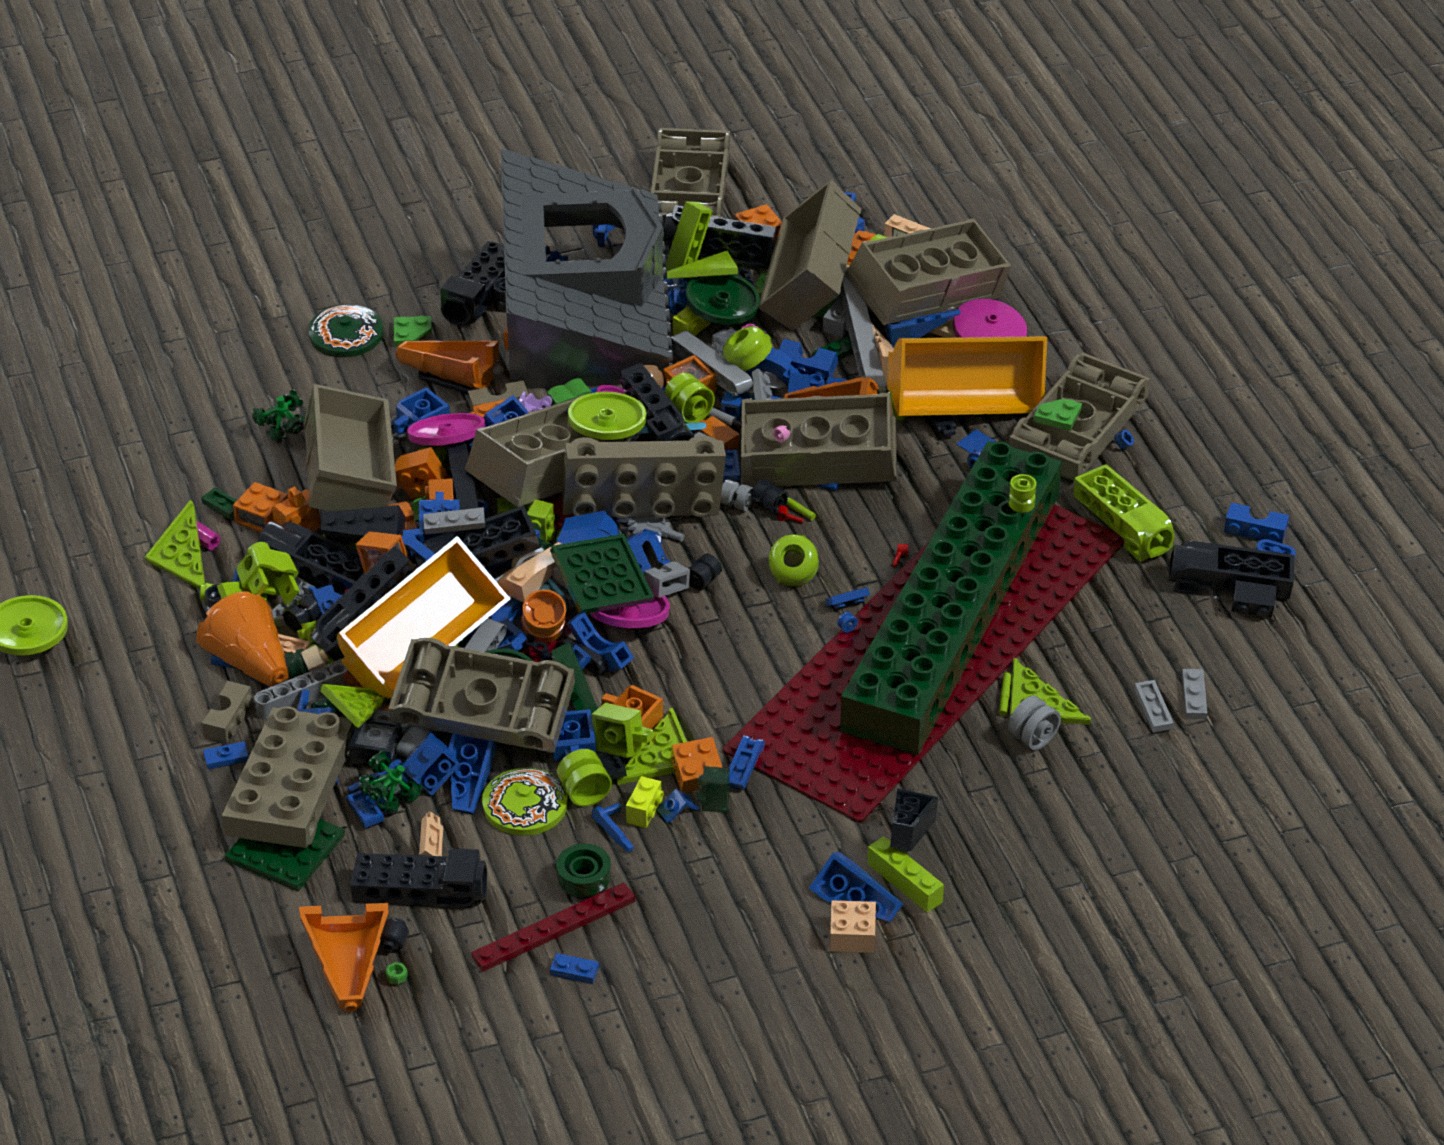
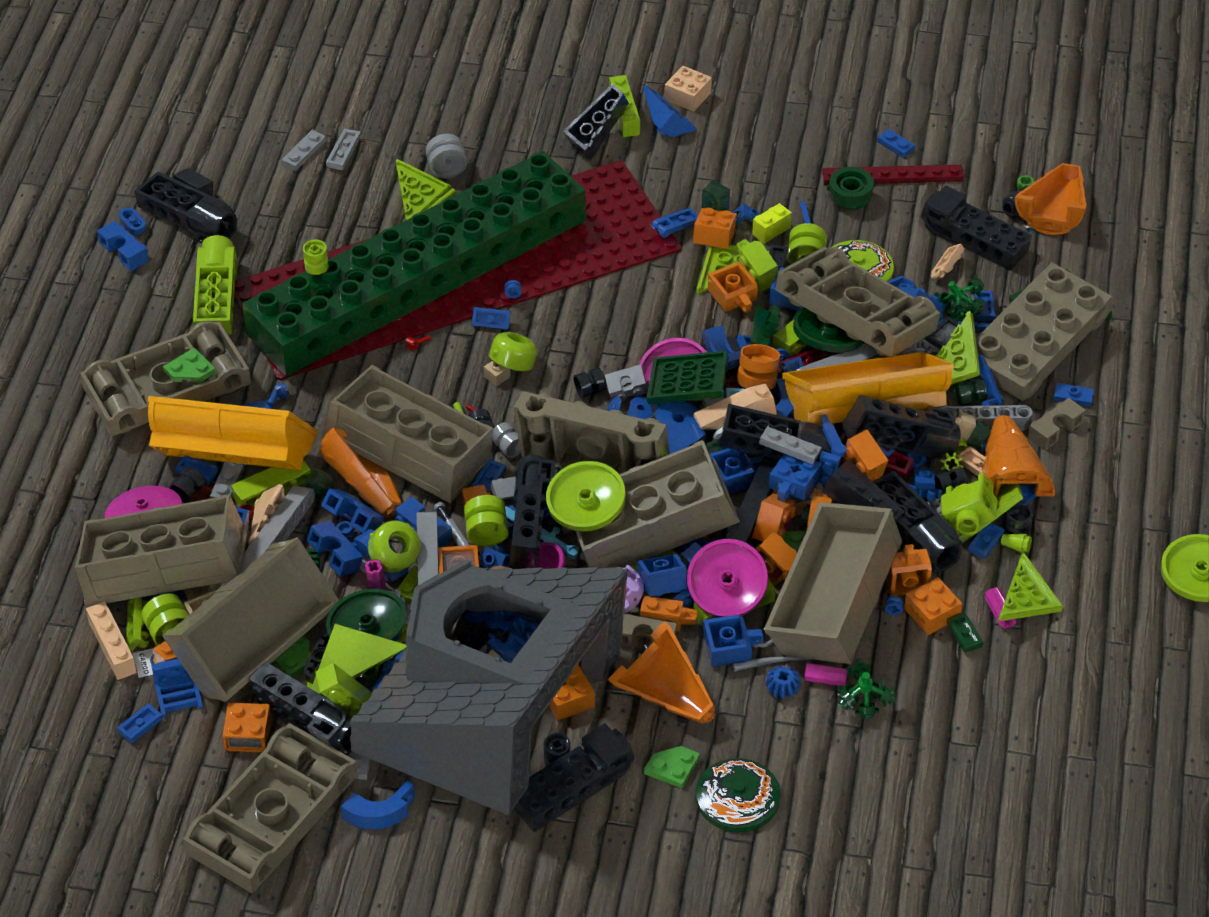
camera: 150 degrees left, 5 degrees up
light grey plate [752,369,772,400] -> none
bright pink hinge [773,425,790,443] -> none

